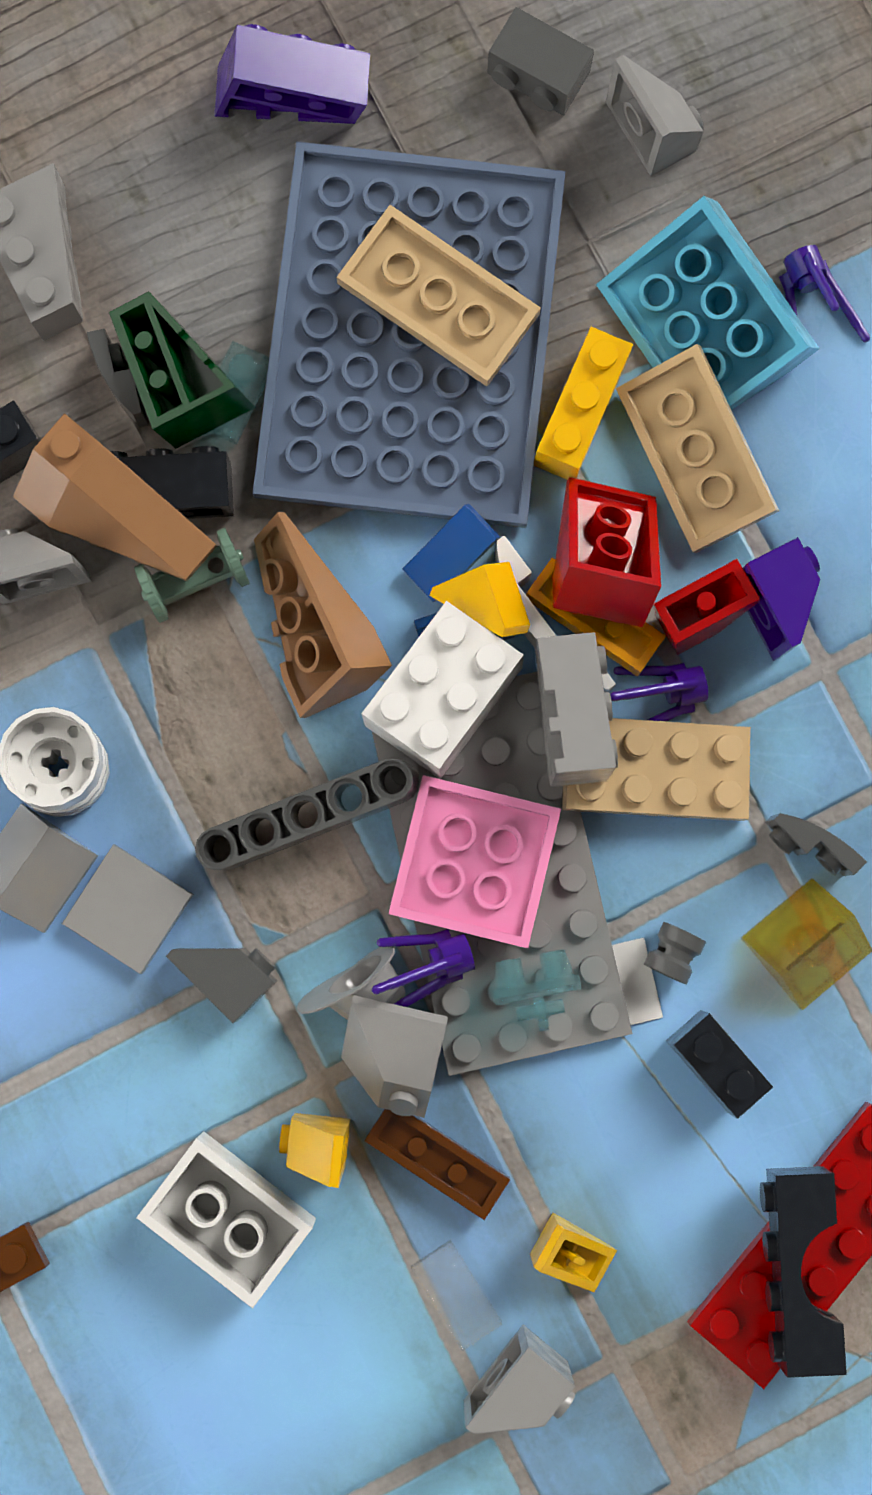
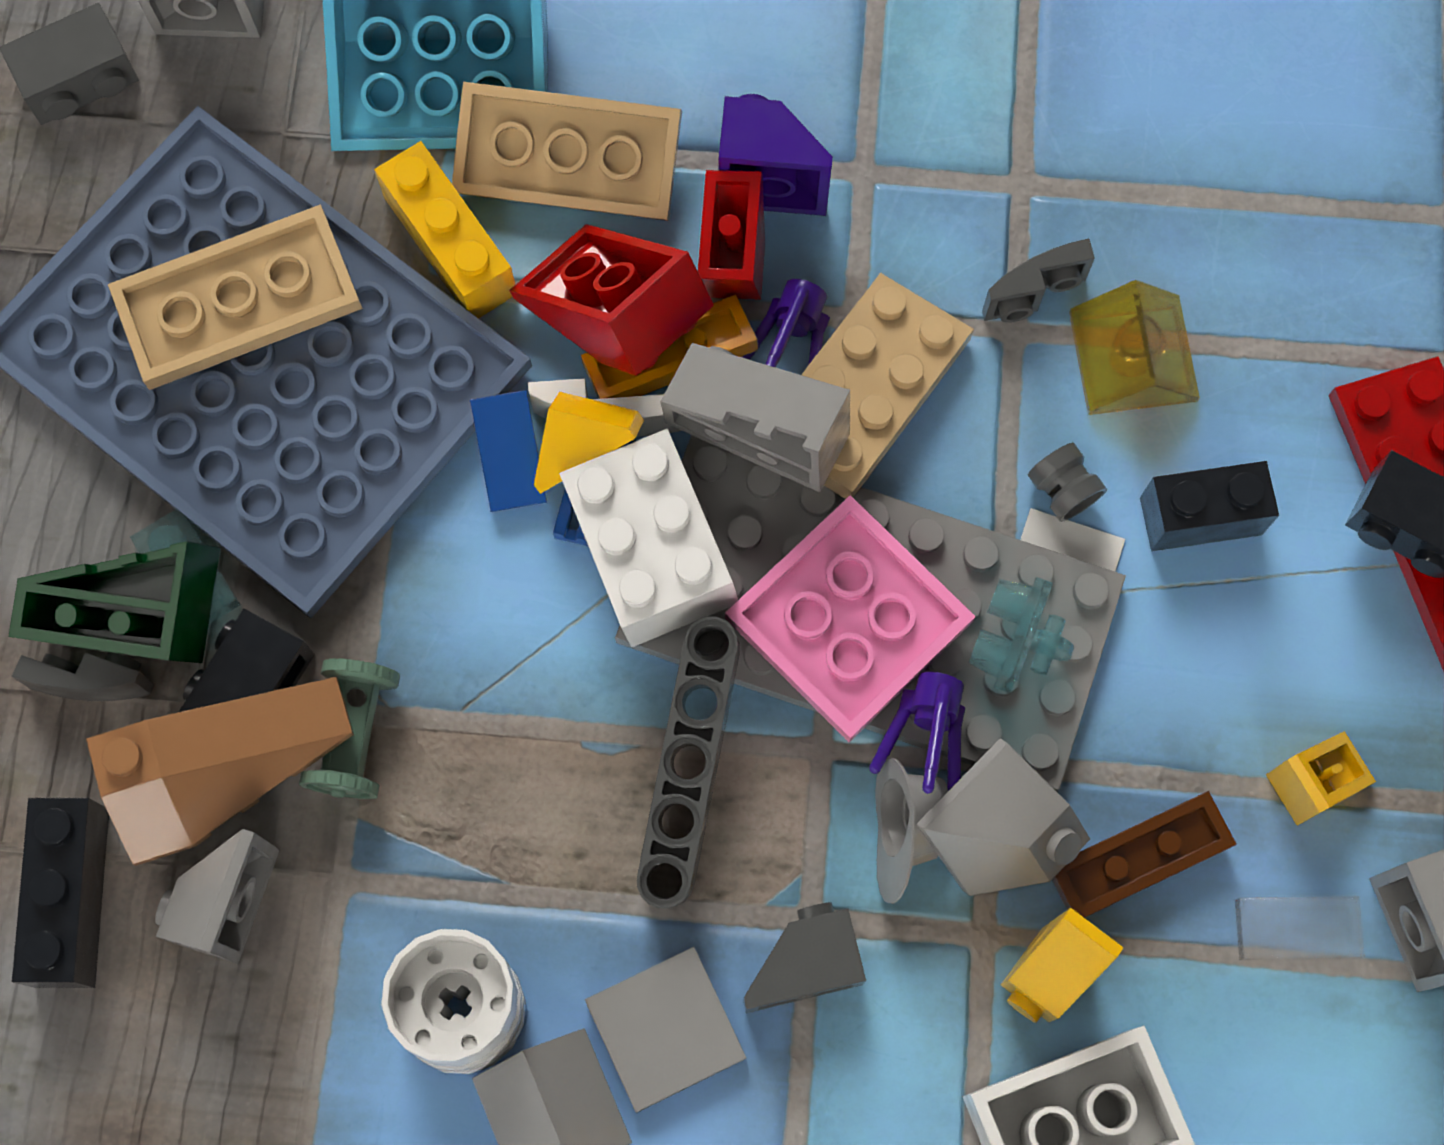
camera: 55 degrees left, 10 degrees down
medium nougat wedge [254,512,392,718] -> none

